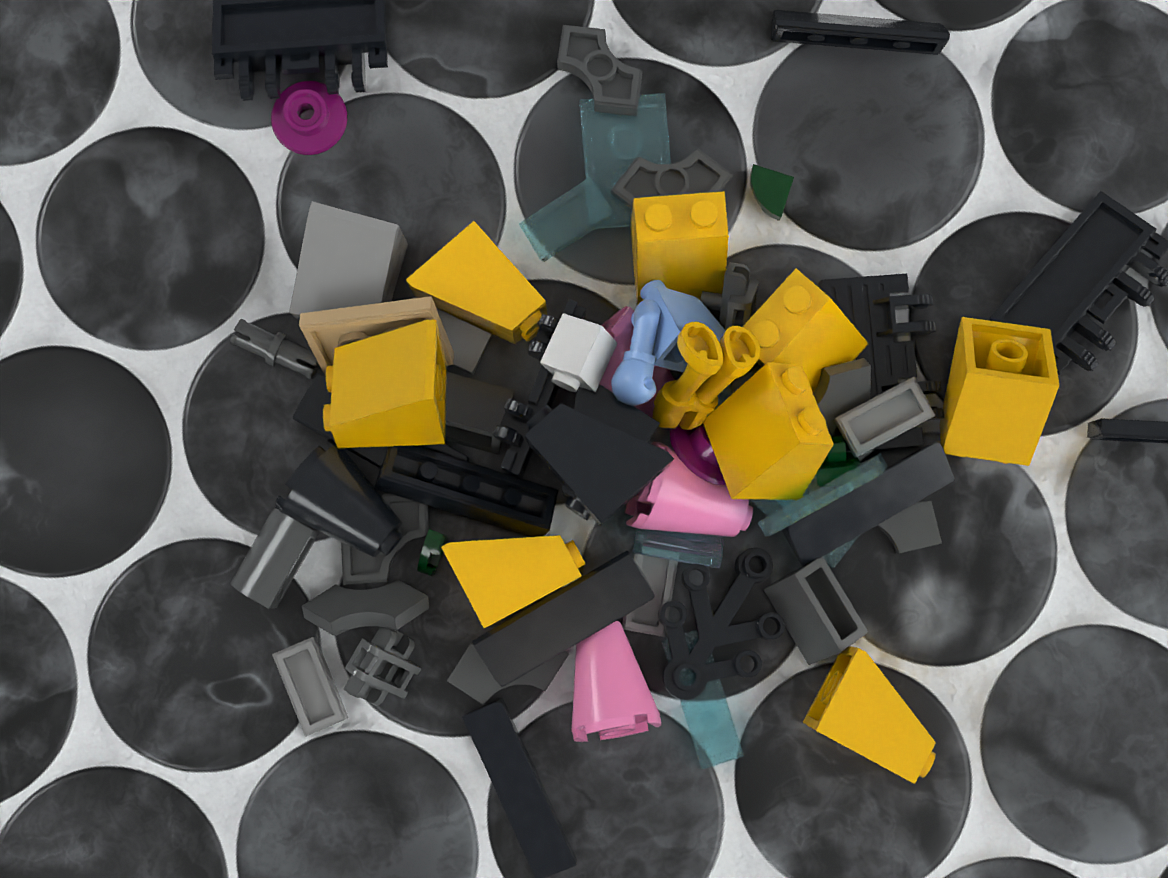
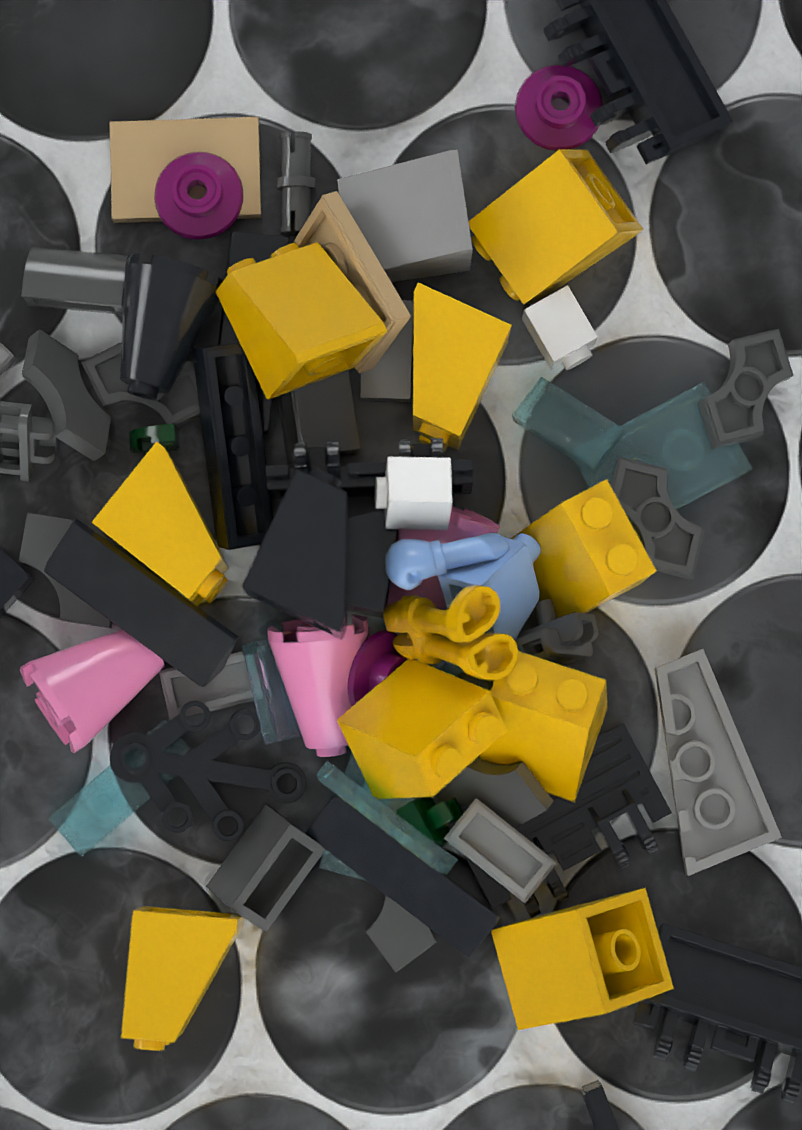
camera: 70 degrees right, 0 degrees up
dark green tile [750,164,794,221] -> none
none -> tan tile [110,117,262,223]
none -> magenta piece [154,152,244,240]
none -> yellow slope [468,149,644,305]
none -> white brick [522,285,598,370]
none -> light grey wing [654,649,782,876]

